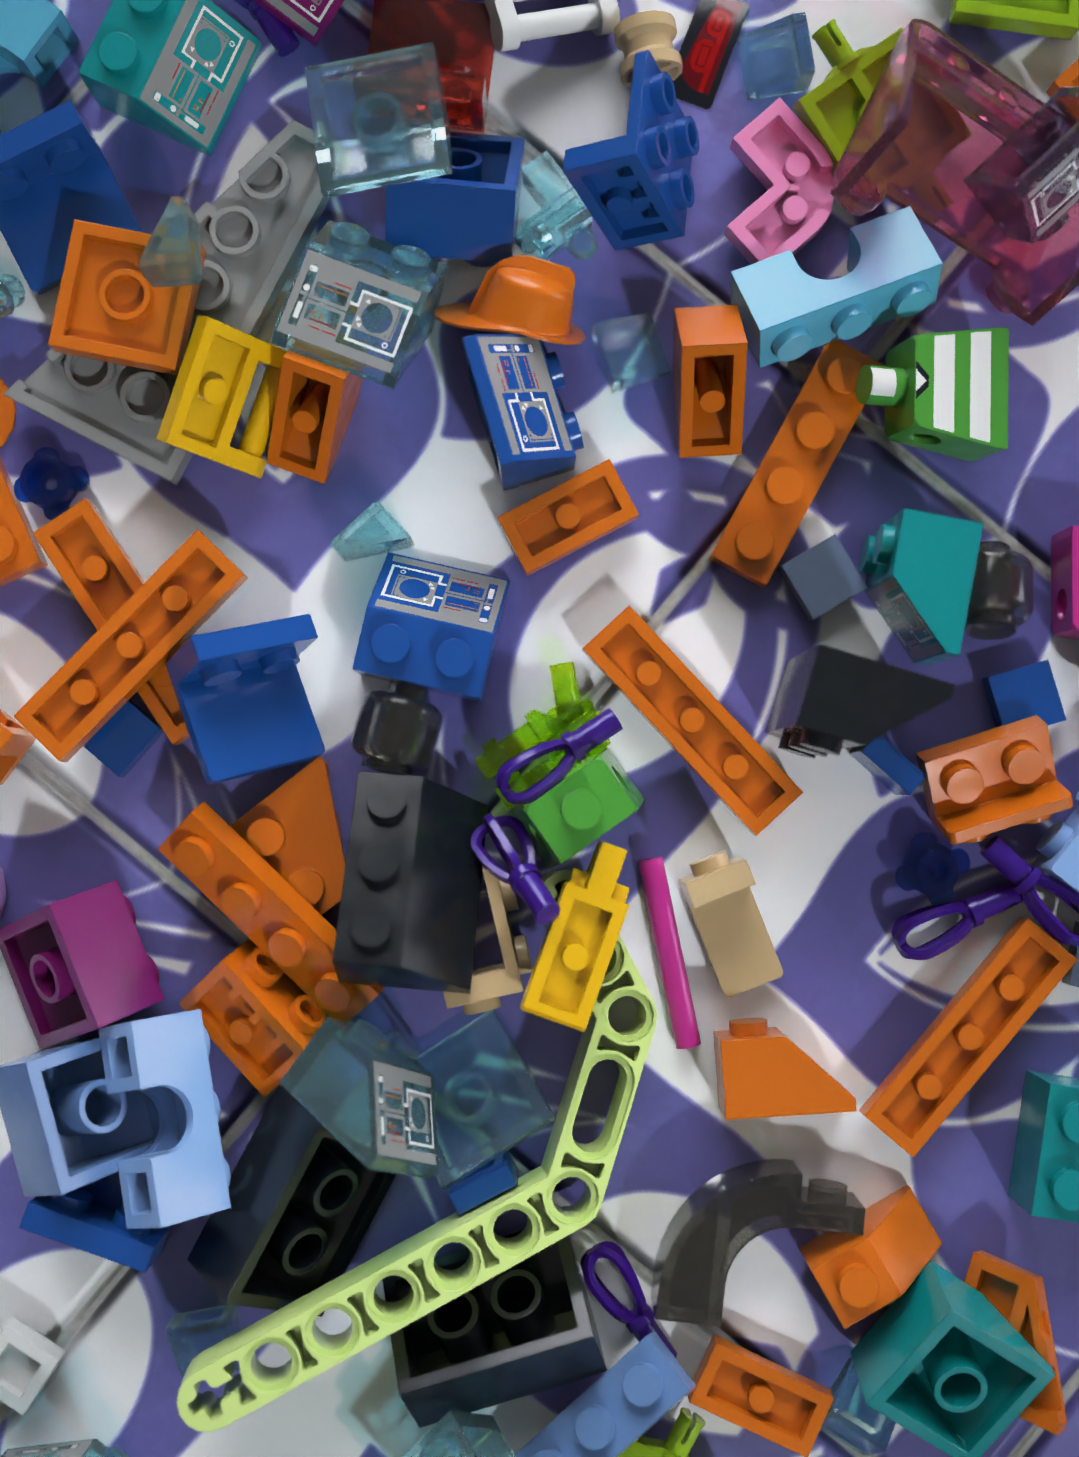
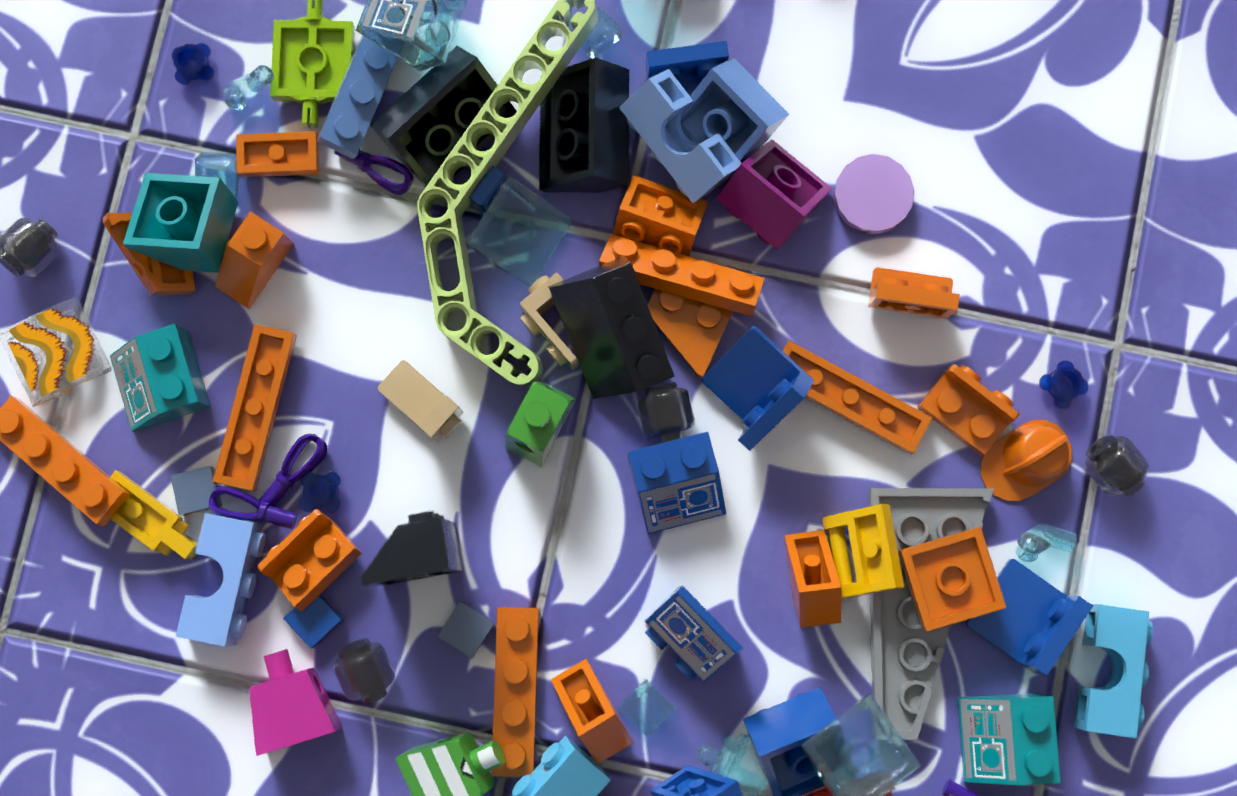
camera: 155 degrees right, 5 degrees down
clear blue plate [14,447,90,520] -> none
orange plate [14,529,248,762] -> none
blue tile [83,699,164,777] -> none
clear light blue slope [139,196,203,287] -> none
clear light blue slope [271,220,448,389] -> none
clear light blue slope [280,1017,439,1179] -> none
clear light blue slope [331,501,415,562] -> none
orange piece [433,255,585,345] -> none
dark purple piece [471,813,560,924] -> none
clear neon green piece [474,662,610,810] -> none
dark purple piece [496,708,623,805] -> none
orange plate [497,459,639,576] -> none
yellow hinge [519,841,630,1032] -> none
orange plate [582,605,803,836] -> none
dark pink bar [638,856,701,1049] -> none
clear smoke arch [651,1159,866,1327] -> none
orange slope [713,1018,857,1120] -> none
blue tile [849,736,925,795] -> none
teal slope [859,508,984,666] -> none

